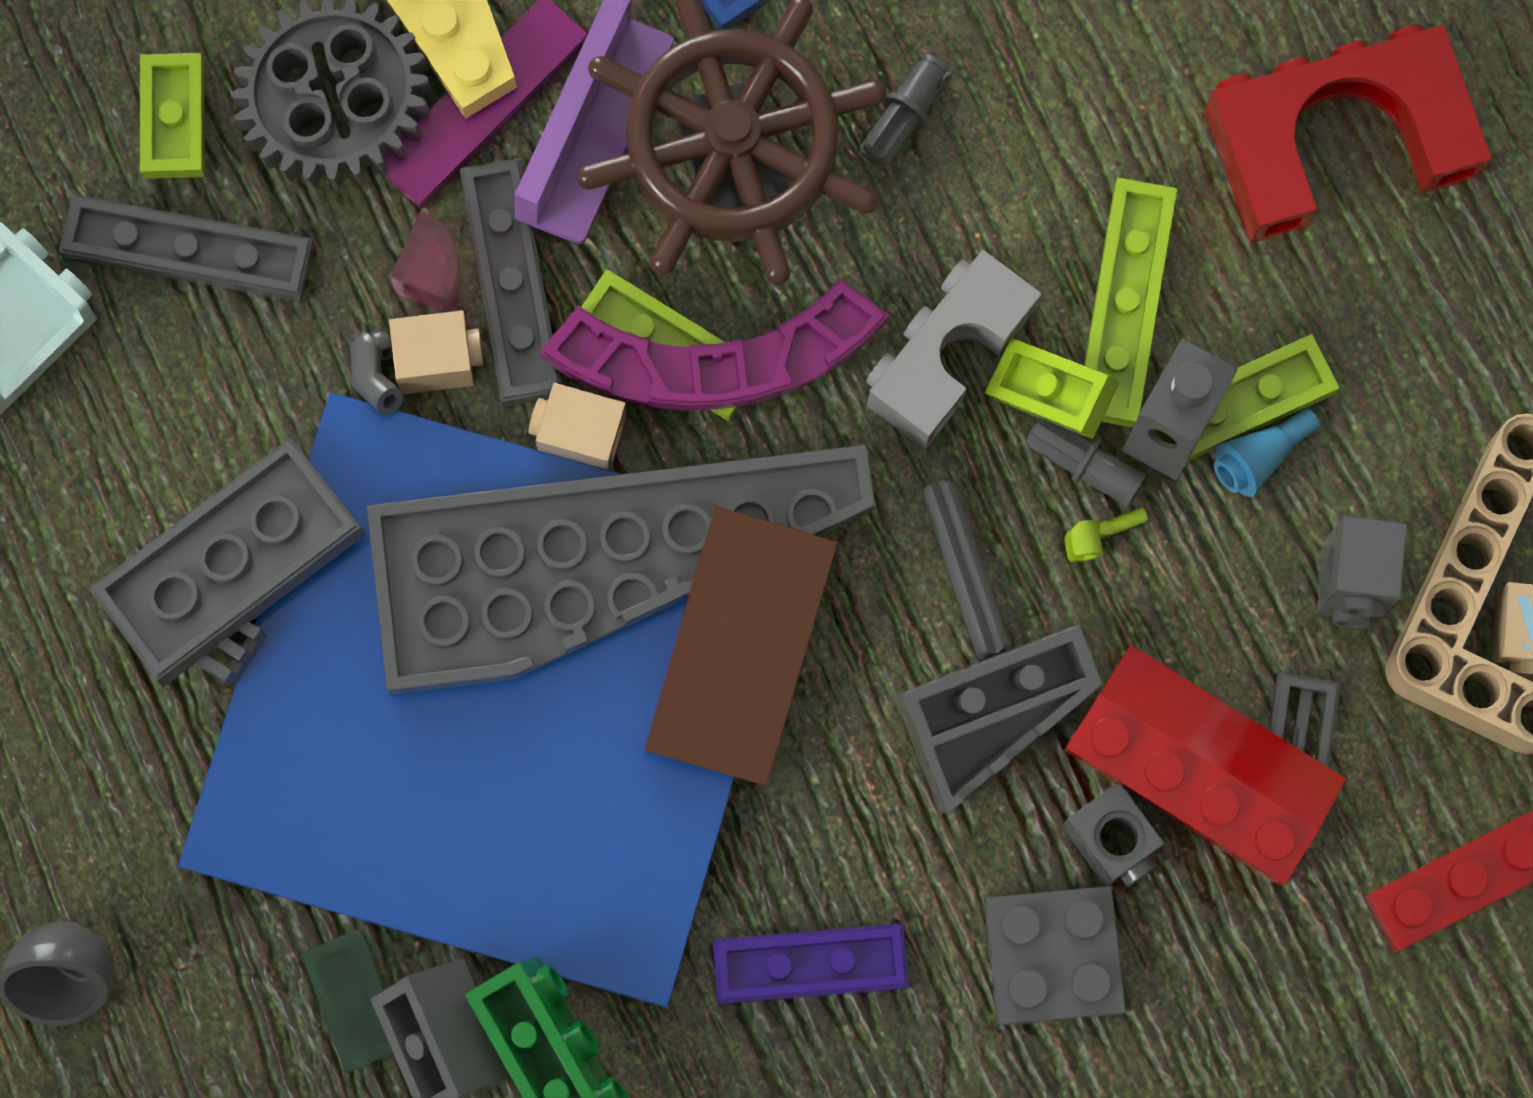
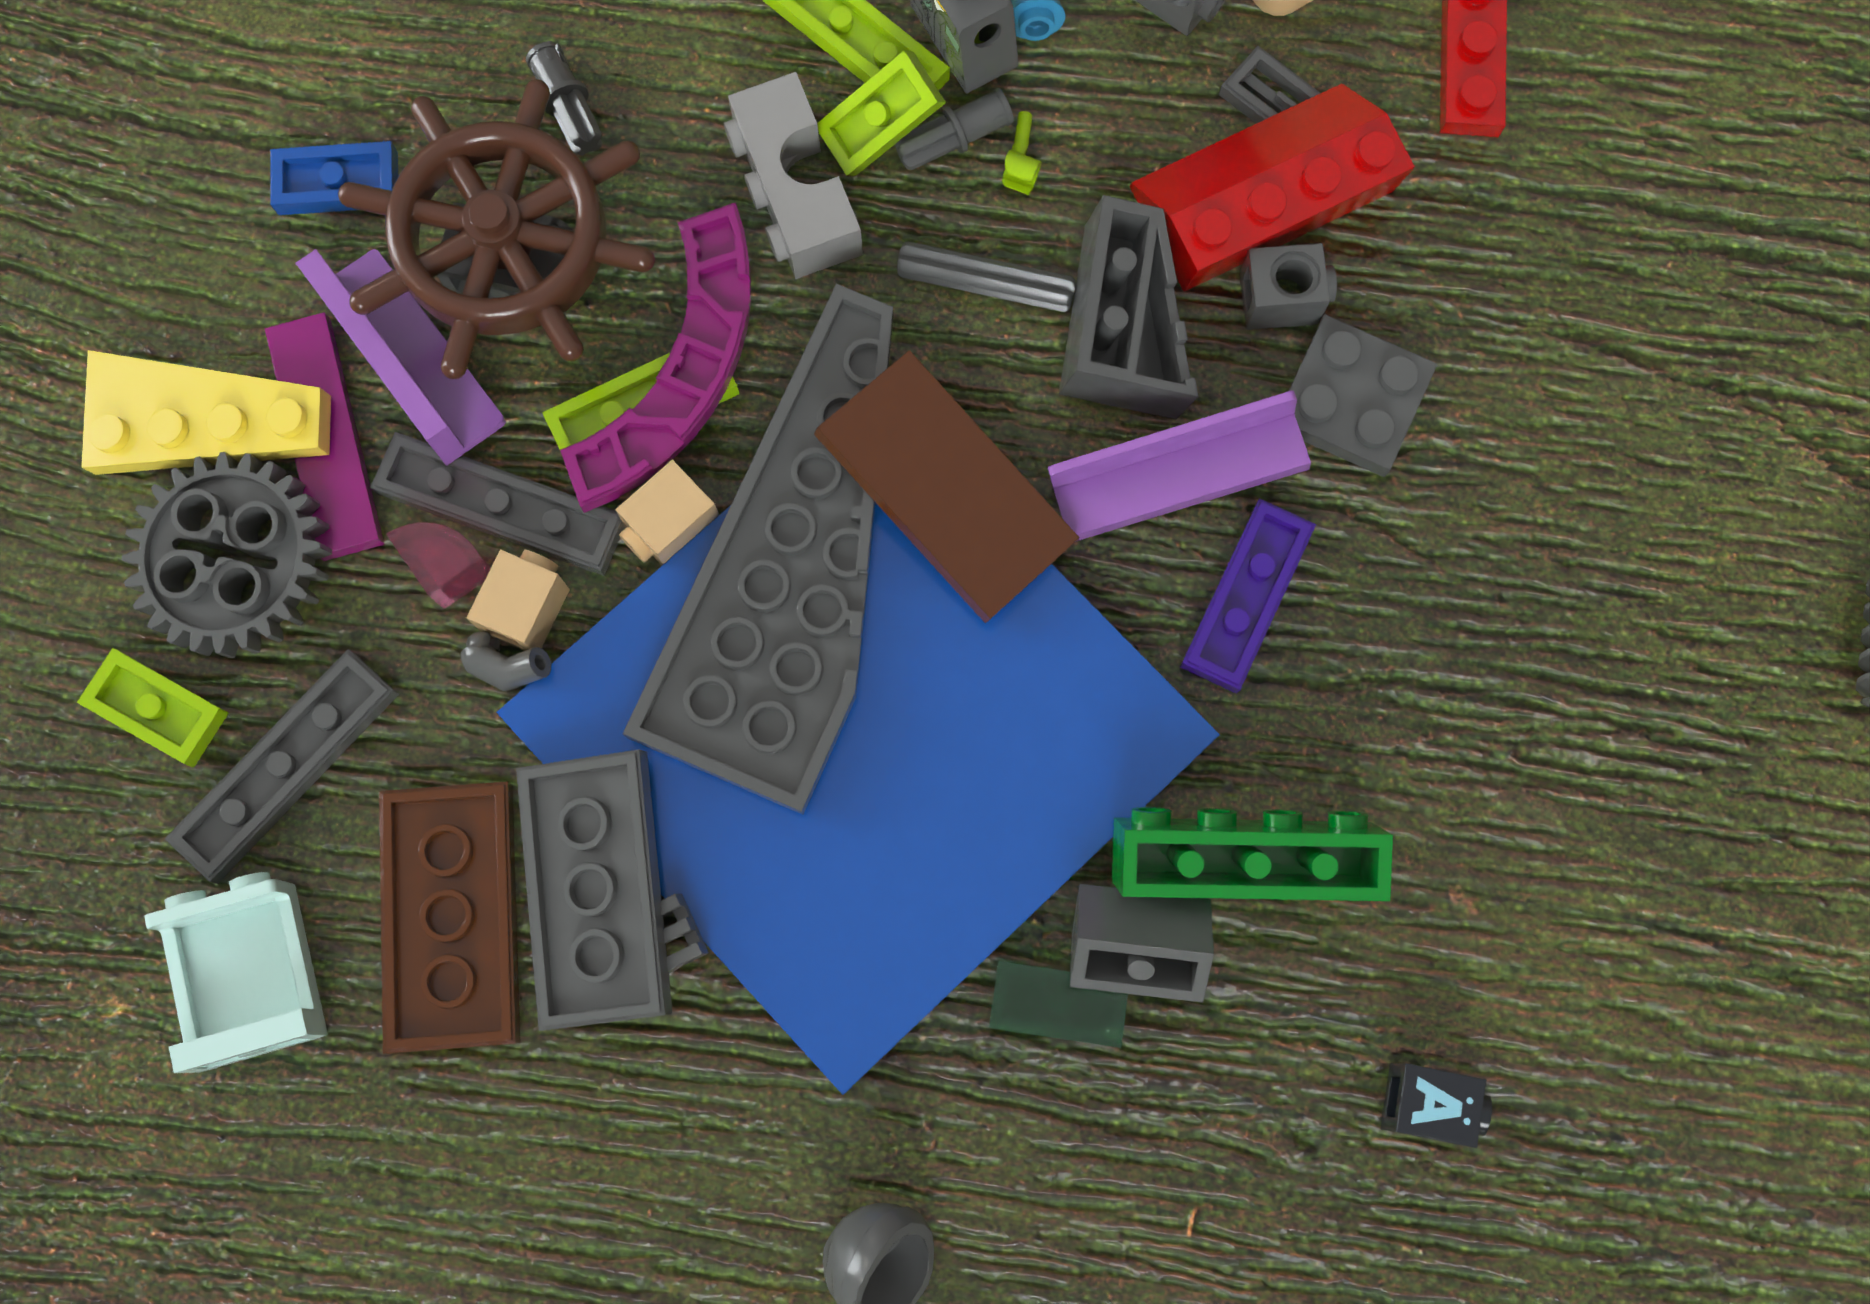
camera: 55 degrees left, 0 degrees up
none -> reddish brown tile [379,781,520,1054]
none -> medium lavender panel [1048,391,1311,541]

